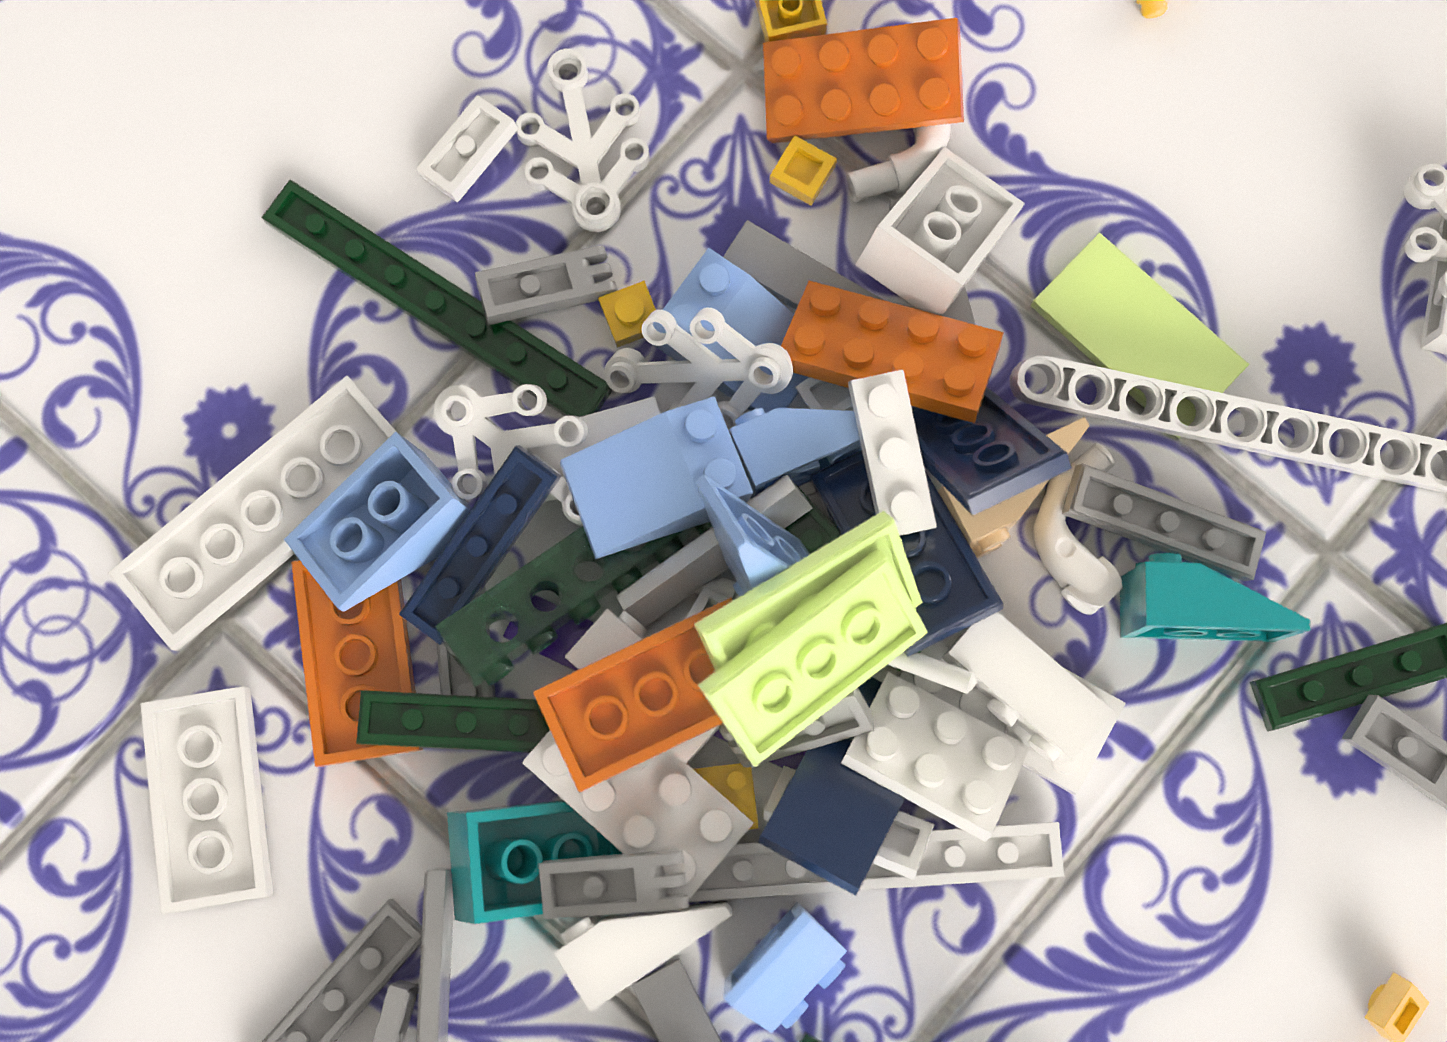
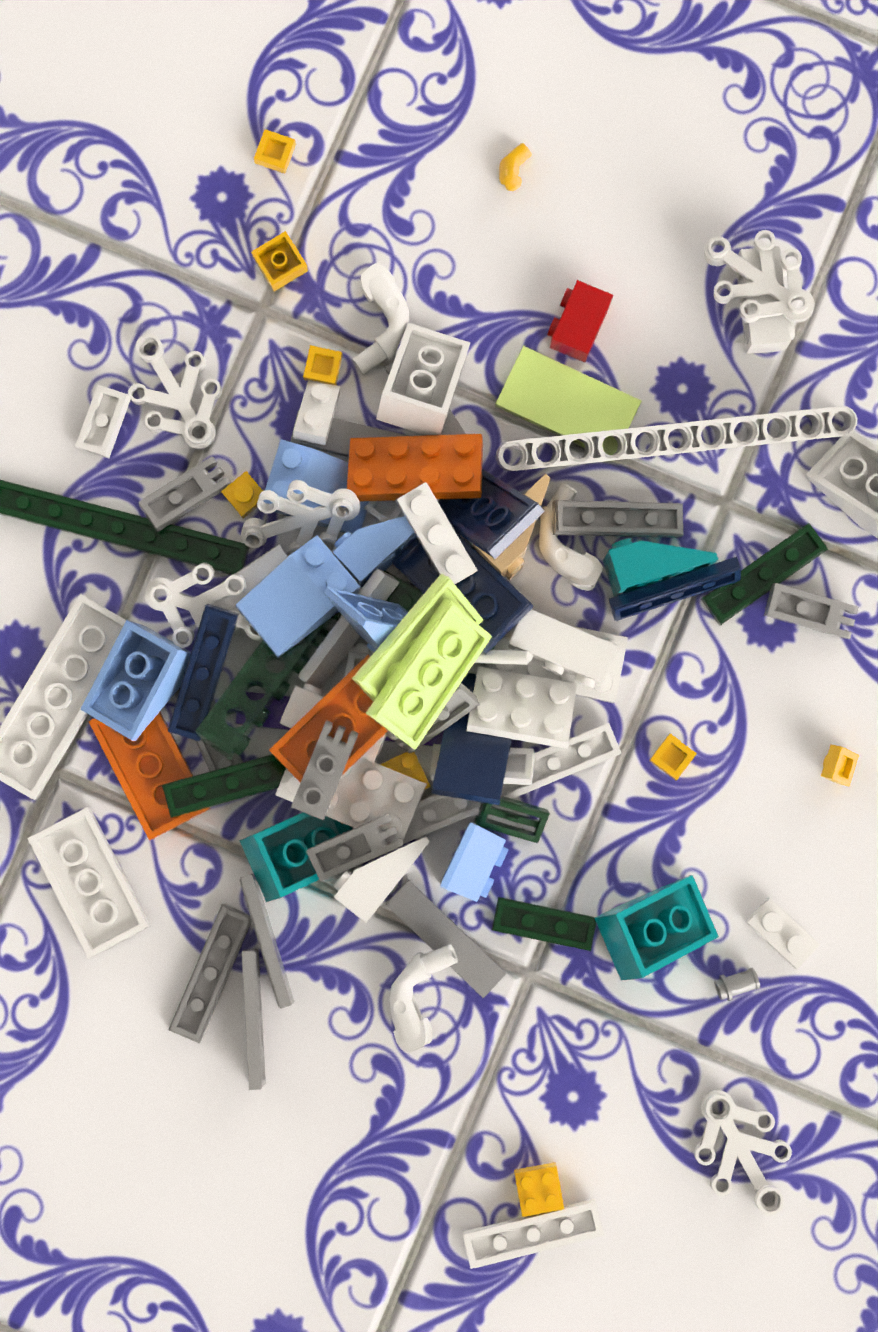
camera: 20 degrees left, 5 degrees up
orange plate [763,17,964,144] -> none
none -> light grey hinge [291,720,359,820]
none -> white plate [293,380,340,445]
none -> dark green tile [474,796,550,843]
none -> red brick [547,280,614,363]
none -> dark blue tile [608,556,741,621]
none -> yellow plate [649,733,697,781]

